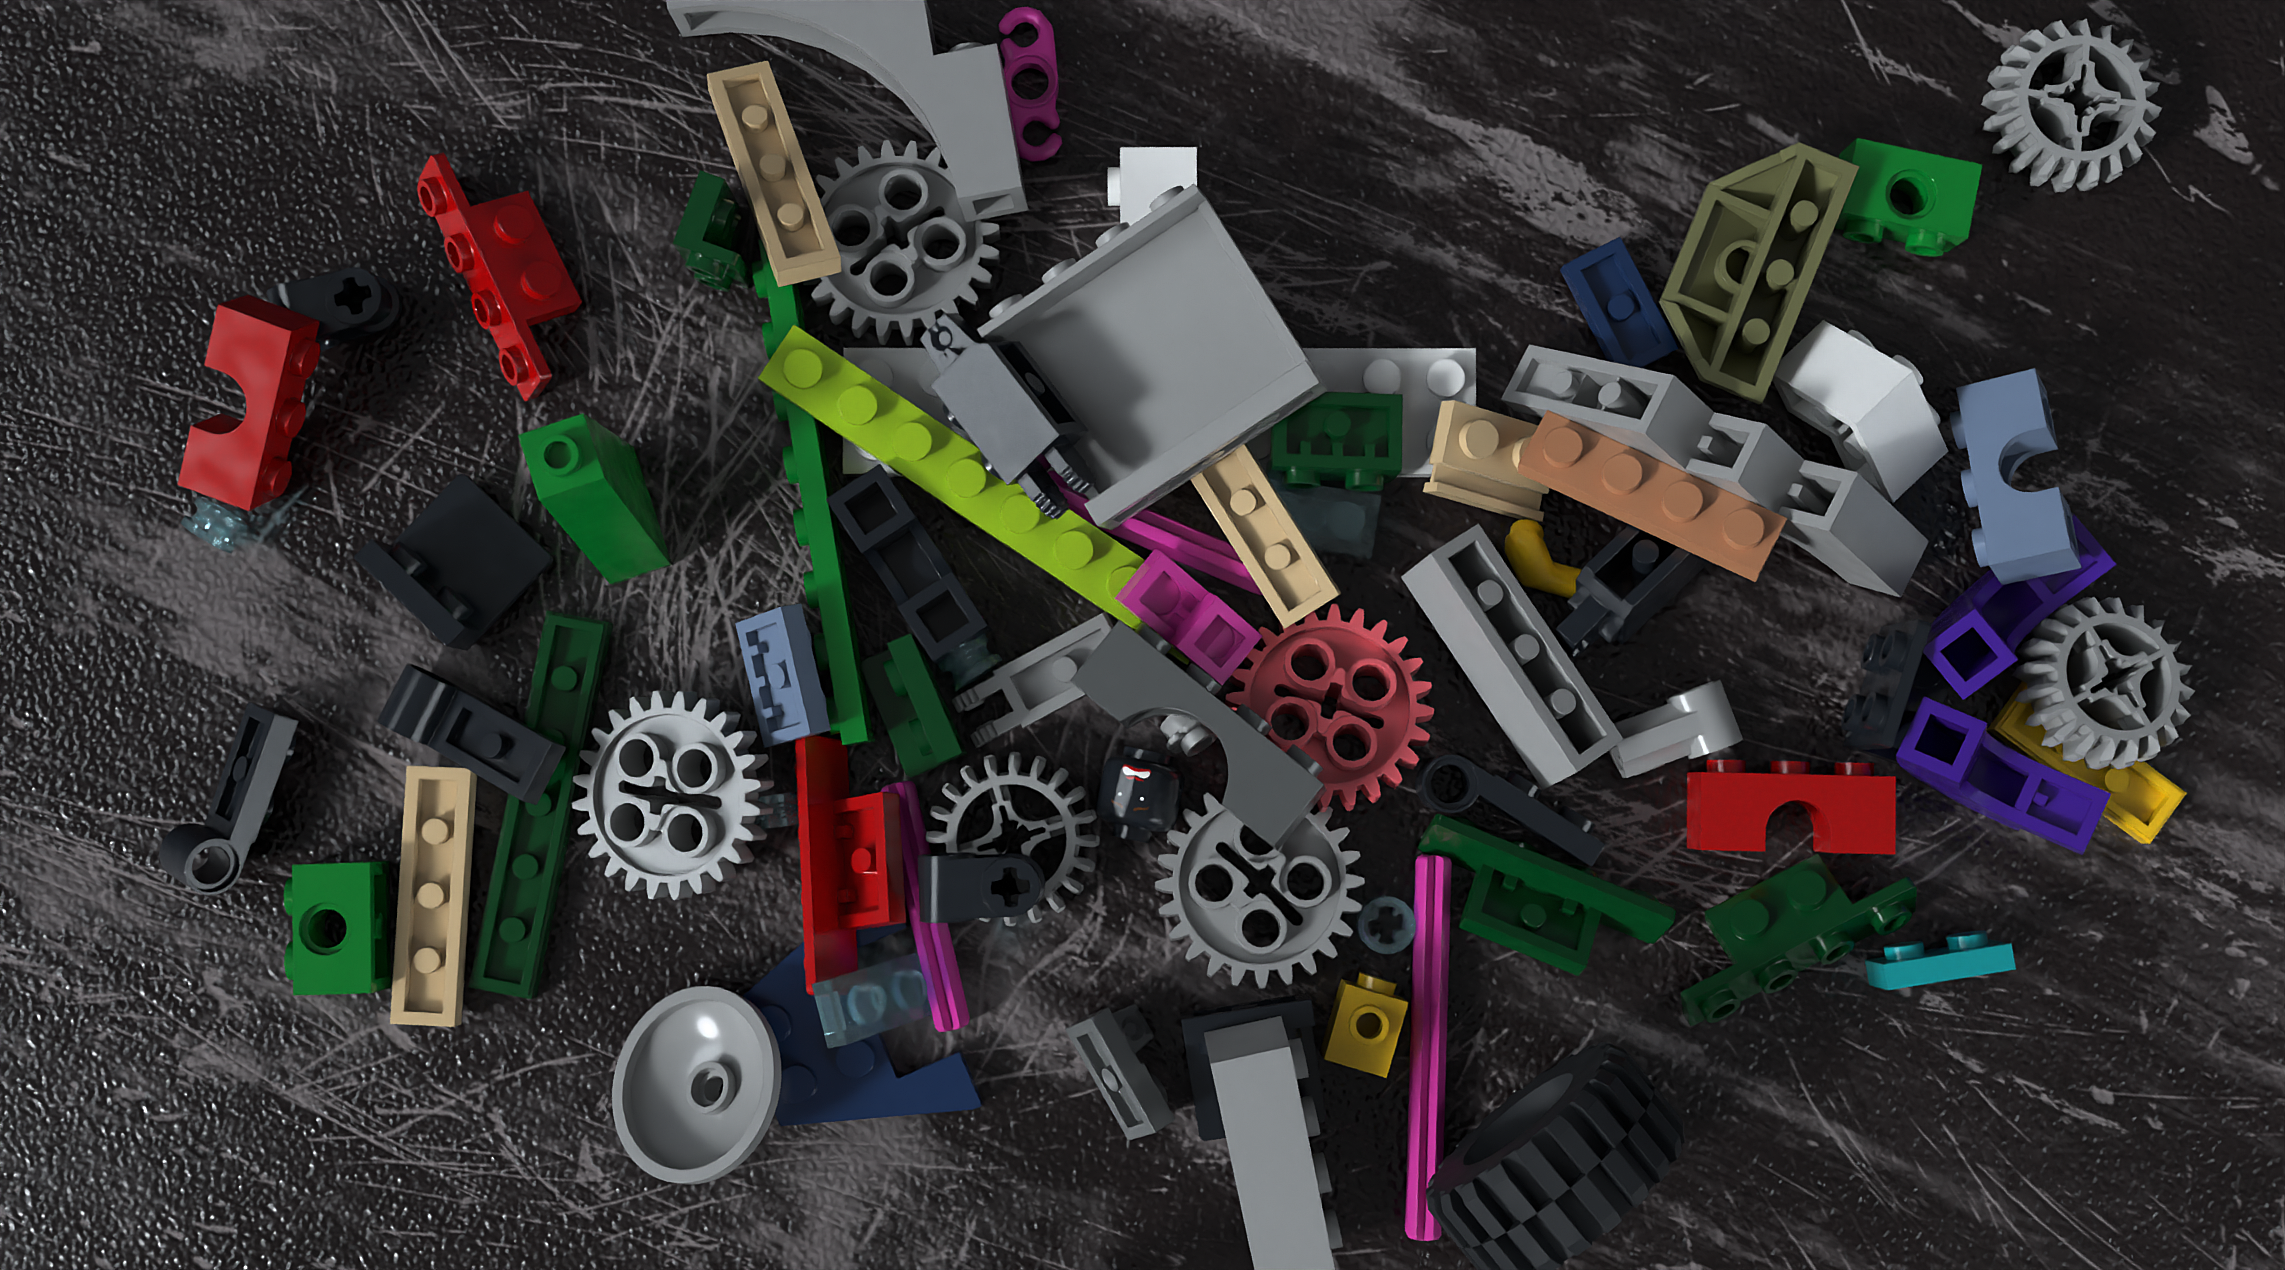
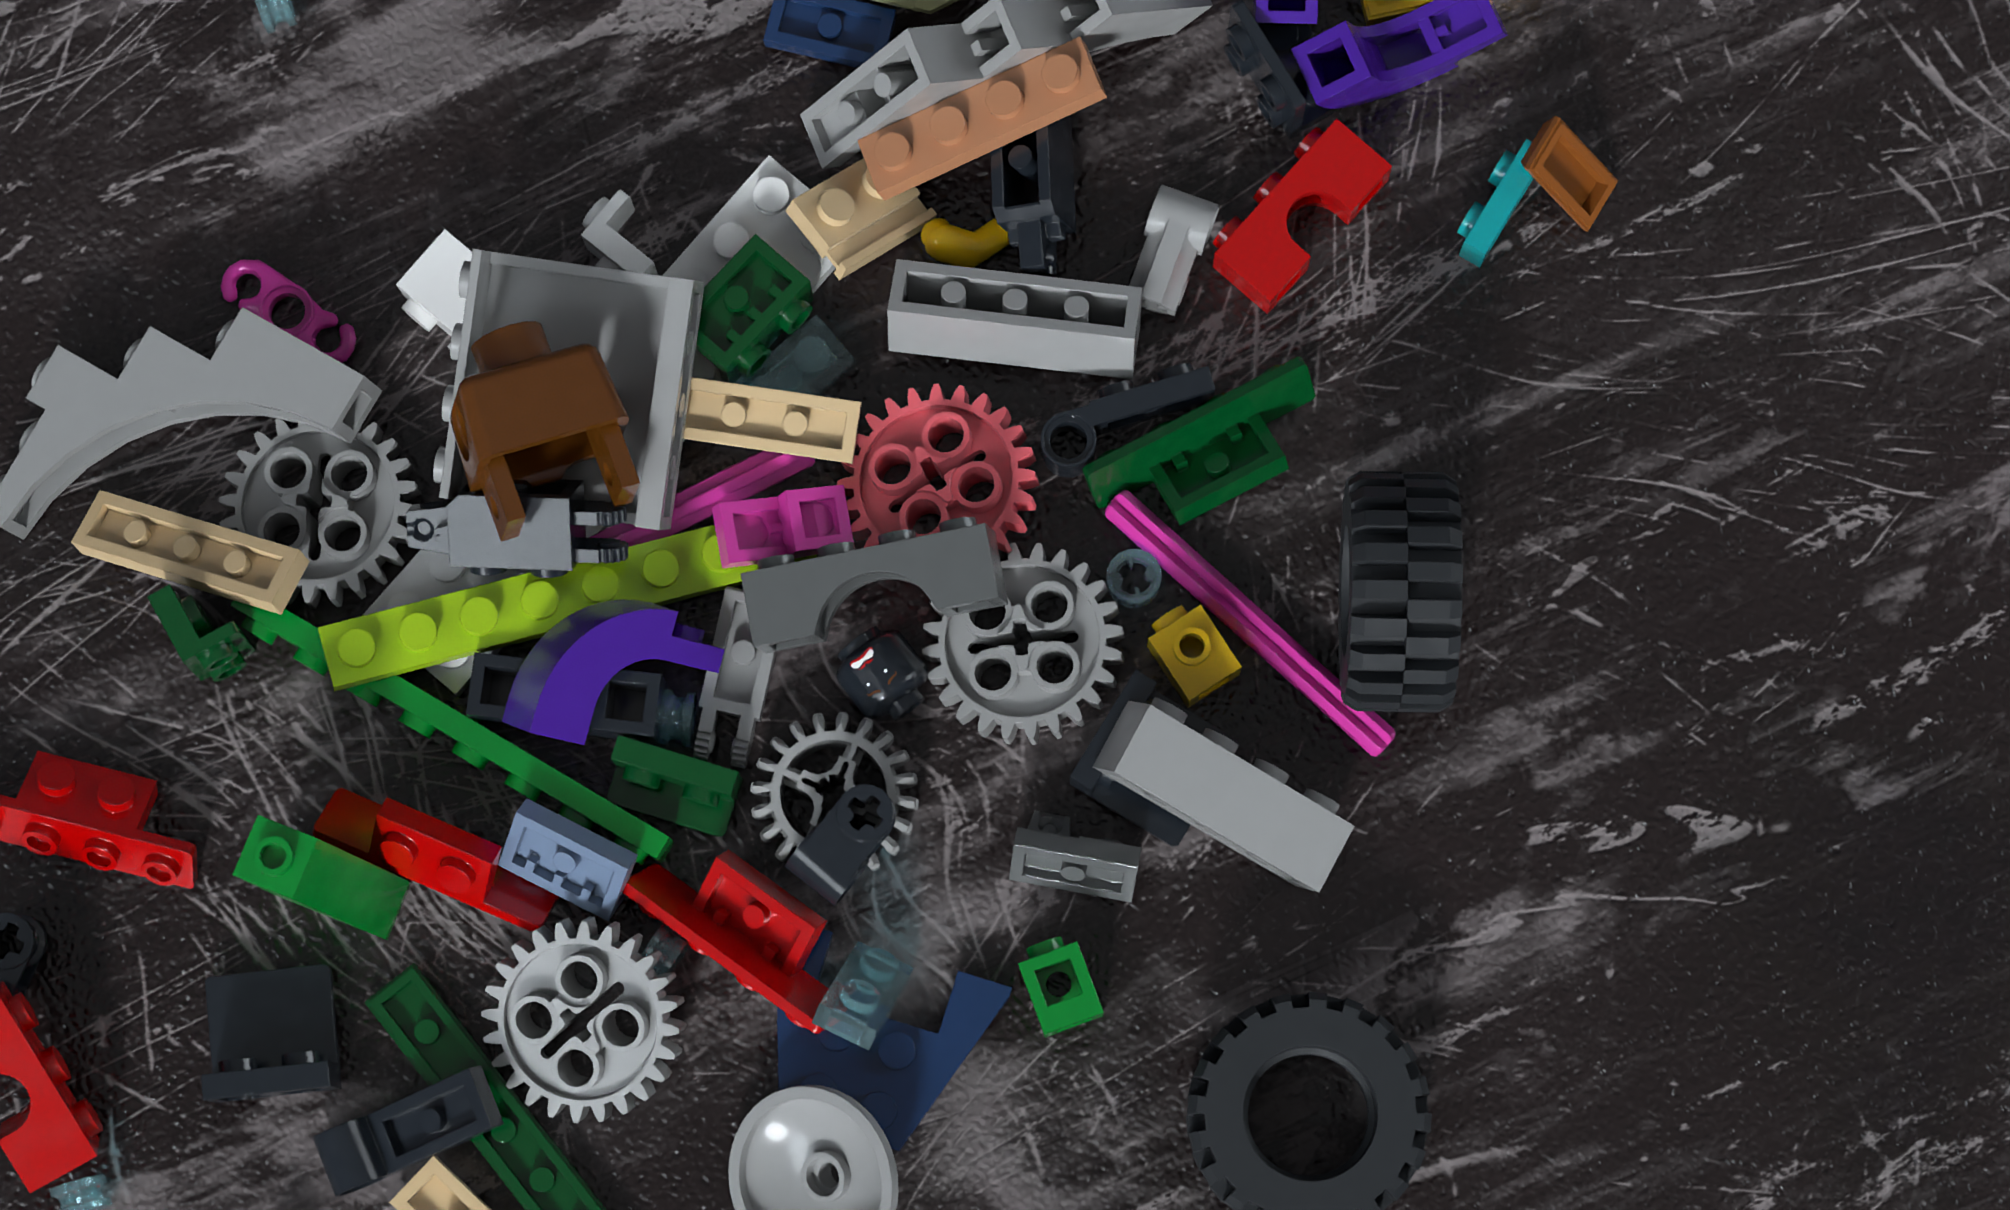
camera: 45 degrees left, 5 degrees down
dark pink axle [881,781,970,1032] -> none
light grey plate [1160,715,1217,757] -> none
dark green bracket [1680,854,1917,1026] -> none
none -> red bracket [312,788,560,932]
none -> reddish brown piece [450,321,640,542]
none -> dark purple arch [502,599,725,745]
none -> white bracket [581,189,658,275]
none -> green brick [1018,936,1104,1038]
none -> dark orange tile [1521,116,1618,232]

